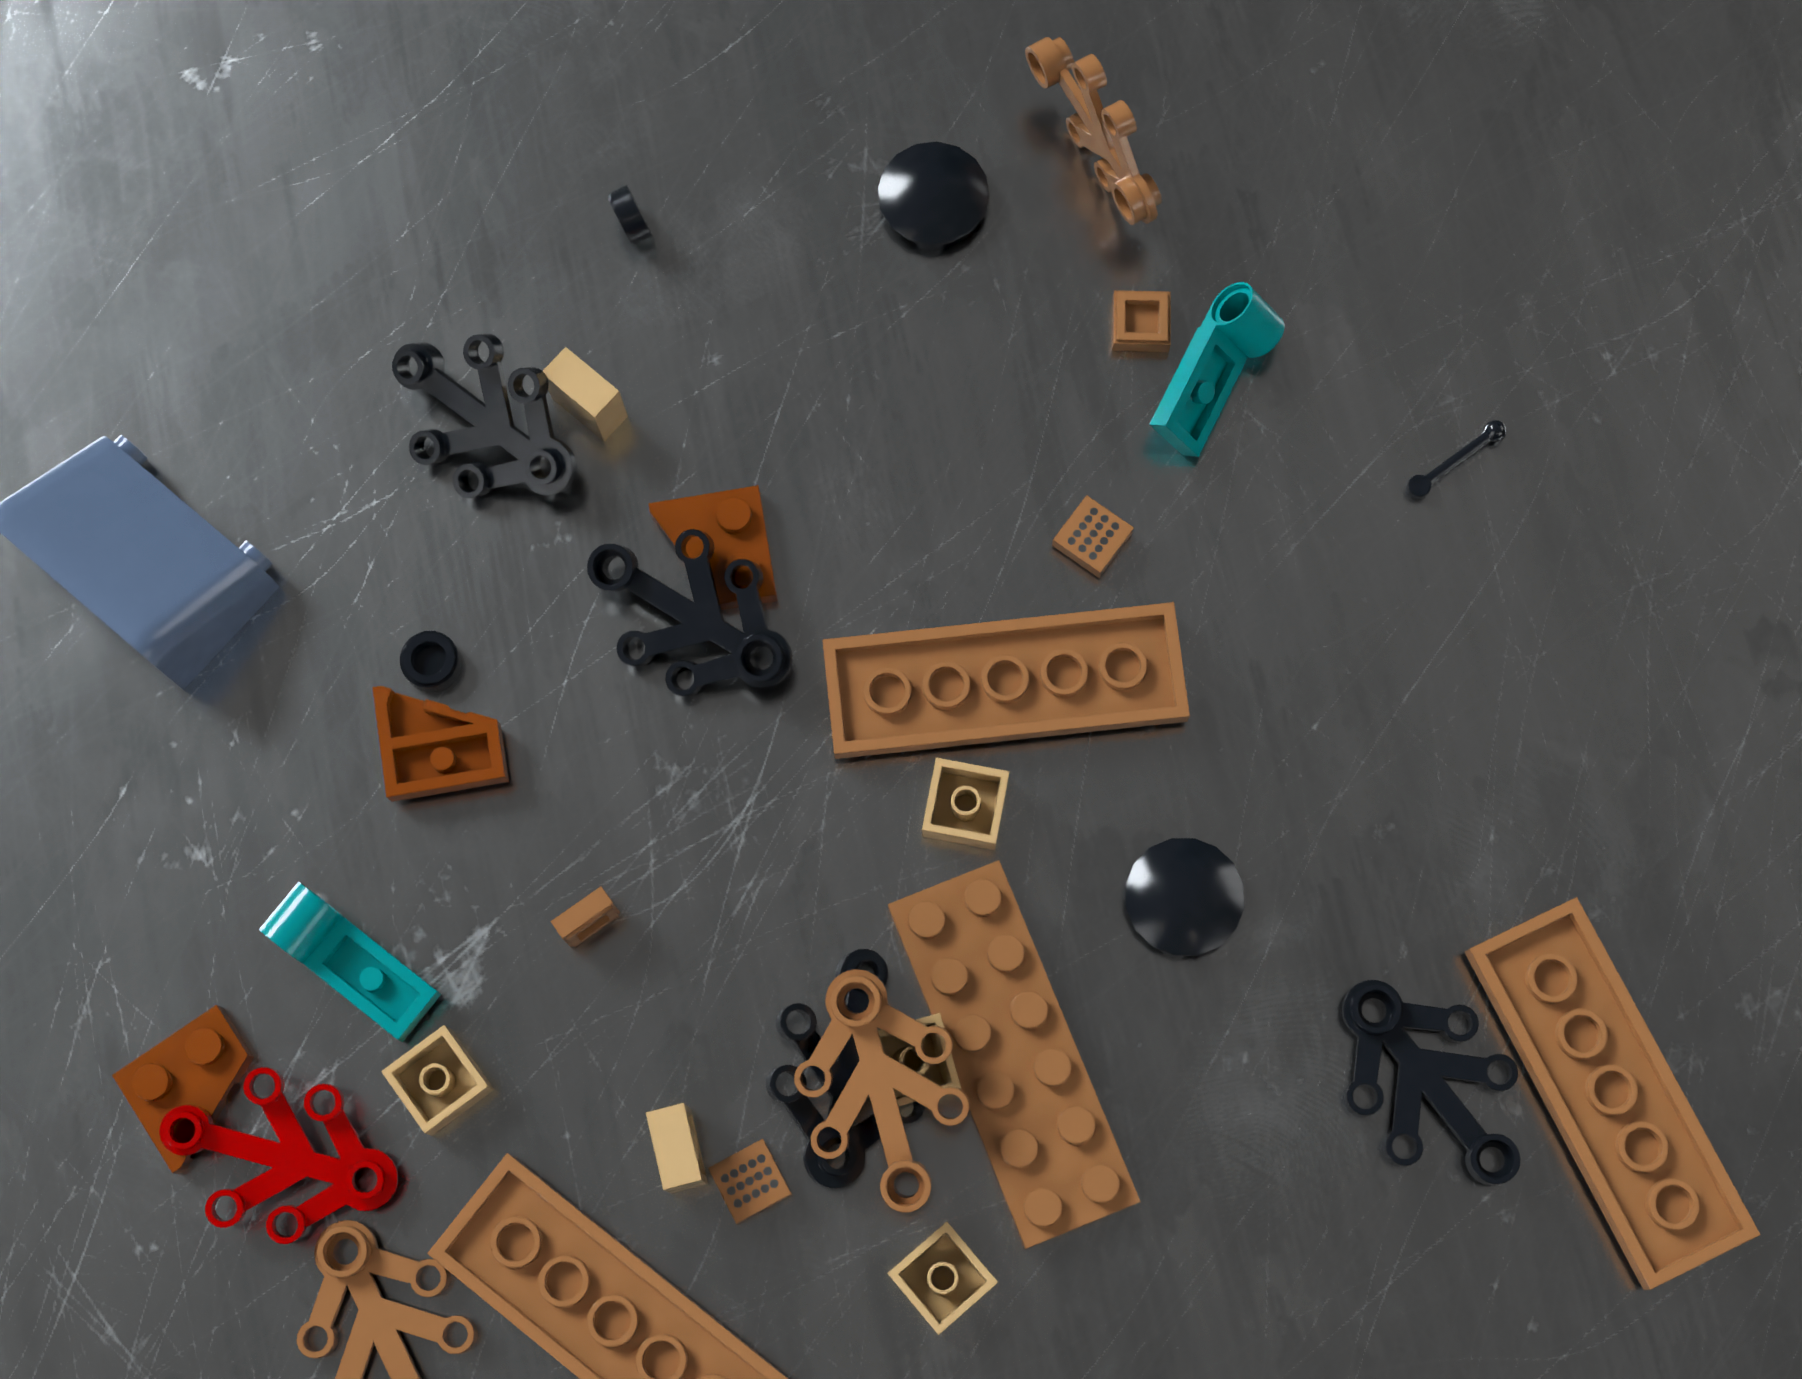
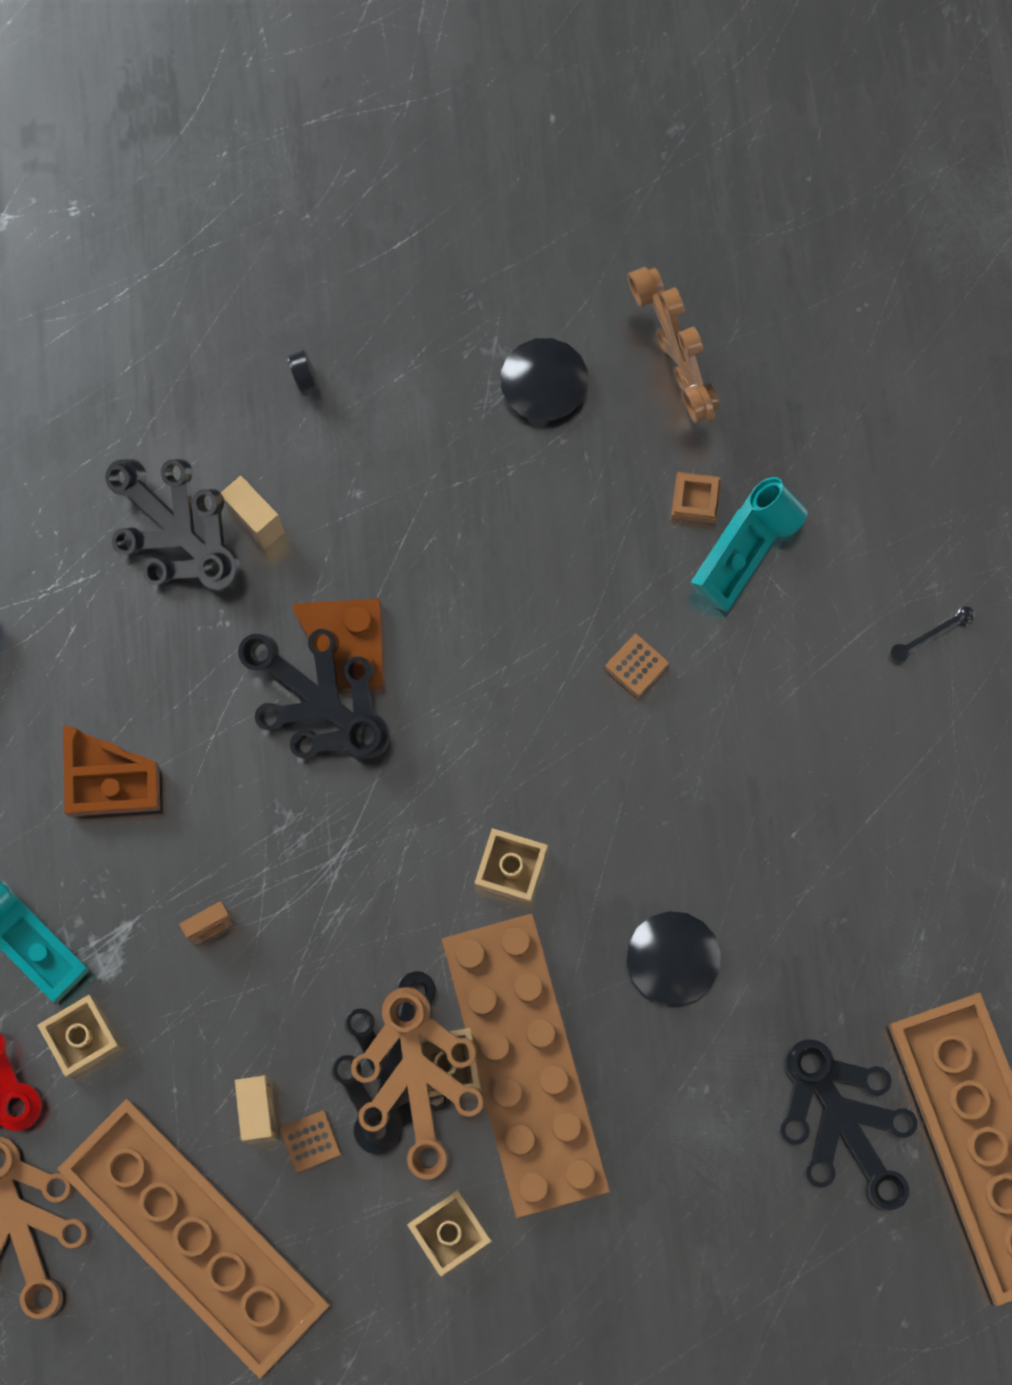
camera: 10 degrees right, 0 degrees up
black tile [400,631,462,692] -> none
medium nougat plate [822,602,1190,759] -> none

